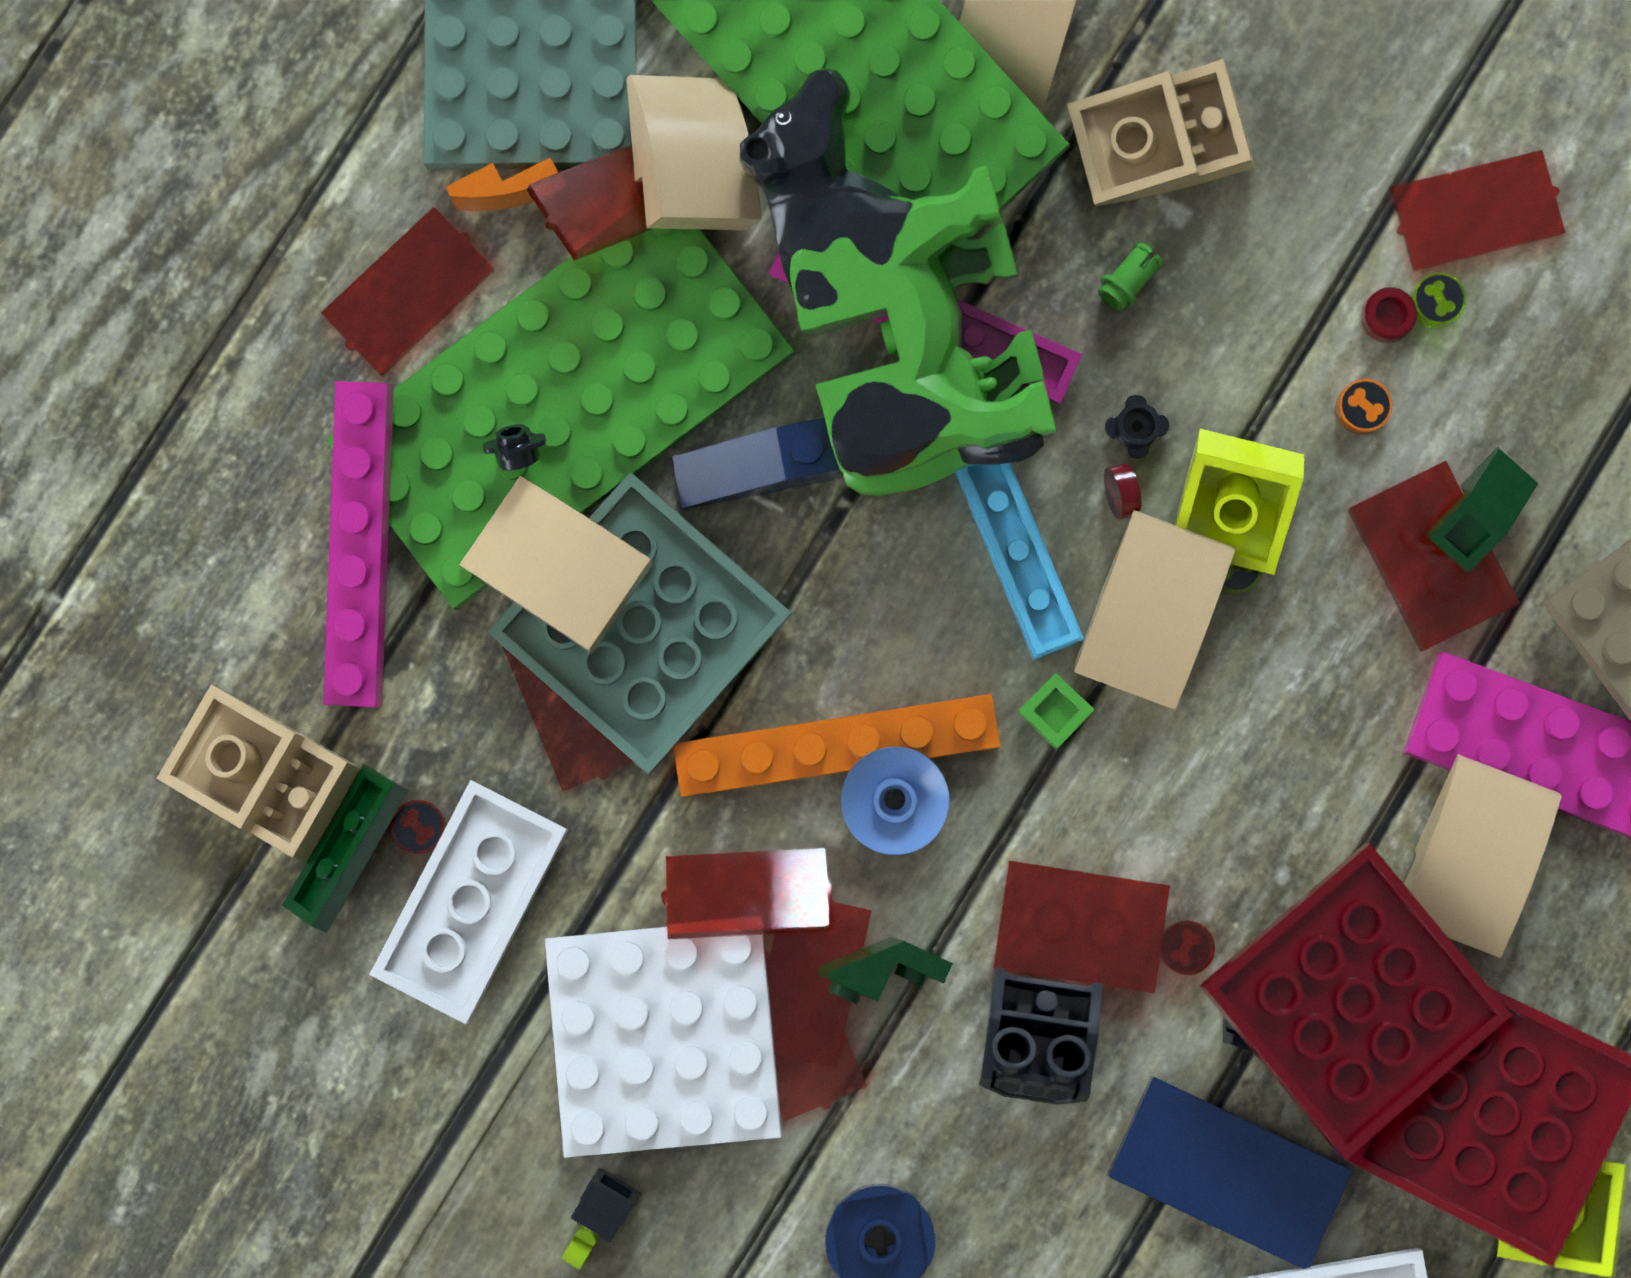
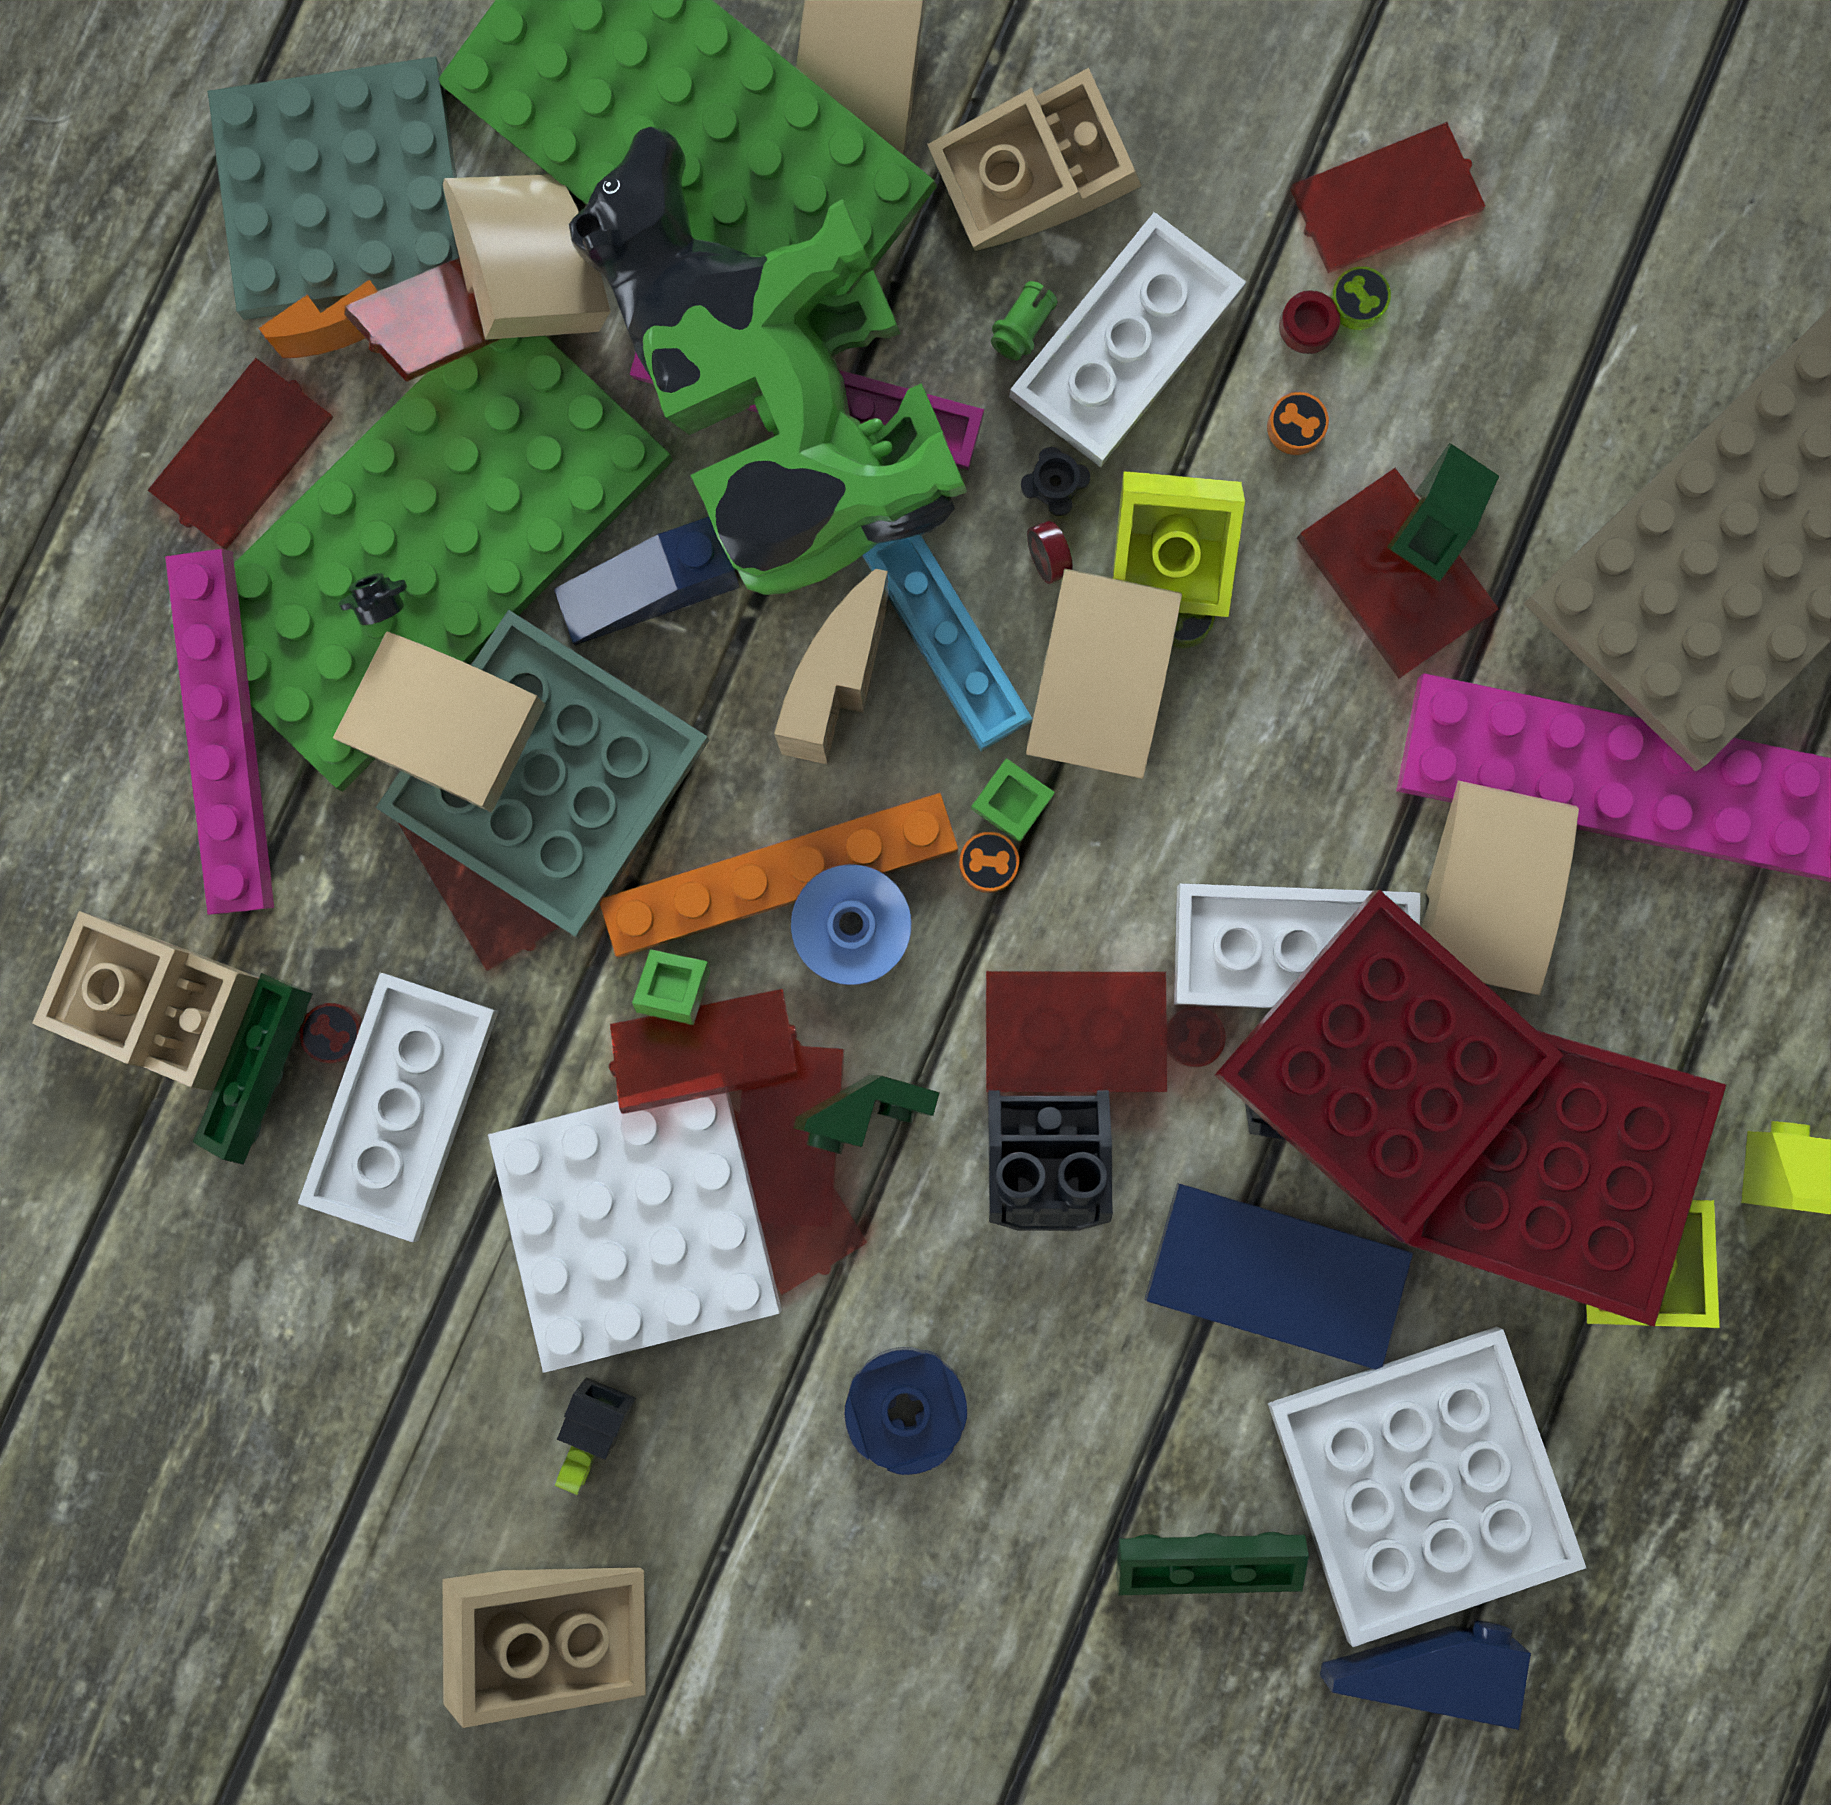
camera: 10 degrees left, 0 degrees up
none -> bright green plate [632,949,711,1025]
none -> tan slope [774,569,889,765]
none -> tile [959,832,1019,893]
none -> white plate [1009,212,1246,468]
none -> white plate [1174,883,1420,1008]

